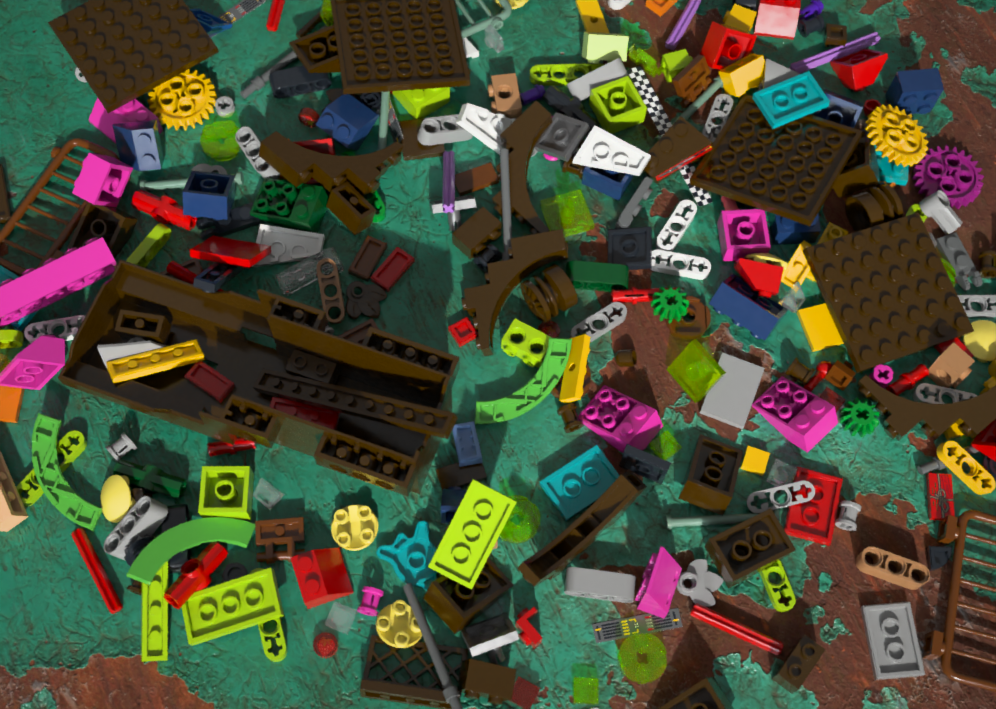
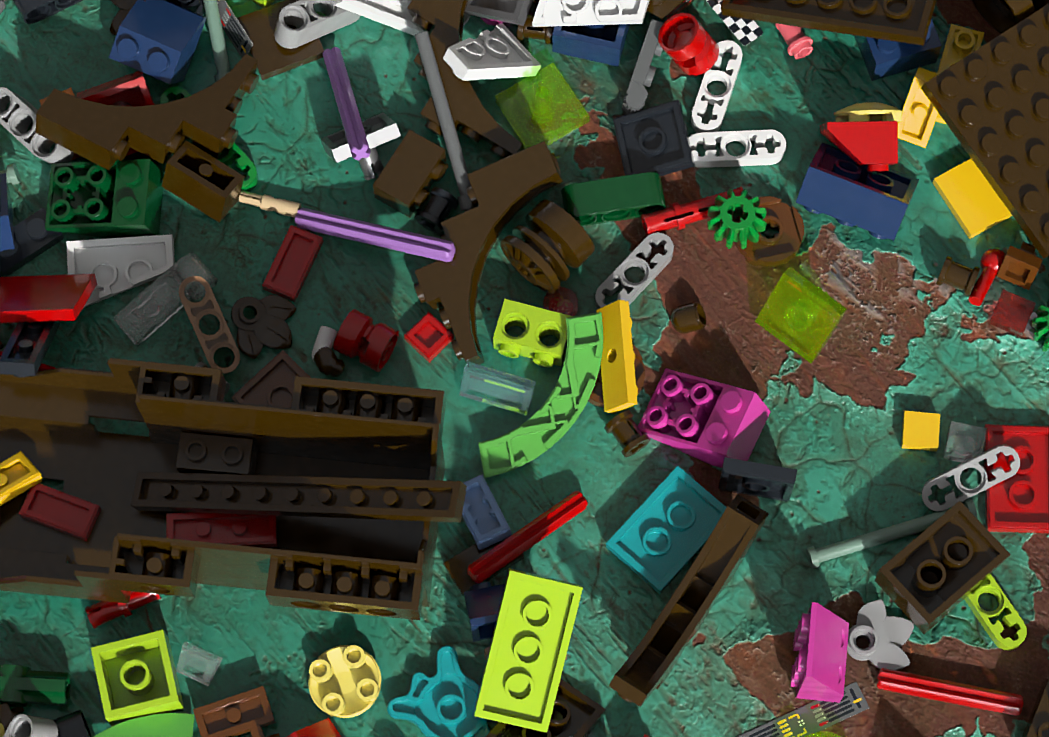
camera: 10 degrees left, 5 degrees up
clear red tile [298,108,320,128] -> none
reddish brown tile [348,235,388,282] -> none
reddish brown tile [455,162,499,197] -> none
clear neon green plate [499,495,540,544] -> none
light grey beam [564,567,636,603] -> none
clear neon green tile [649,430,682,461] -> none
dark brown slope [679,434,743,516] -> none
light grey tile [700,352,765,429] -> none
dark pink brick [717,209,771,261] -> none
dark pink slope [752,376,838,453] -> none
clear slope [778,282,805,313] -> none
none -> tan pin [239,190,301,218]
none -> medium lavender axle [294,208,456,262]
none -> dark brown arm [312,326,345,377]
none -> red wheel [333,309,399,372]
none -> white wing [443,23,541,81]
none -> clear light blue tile [459,361,536,415]
none -> red axle [467,491,588,583]
none -> red wheel [658,13,719,76]

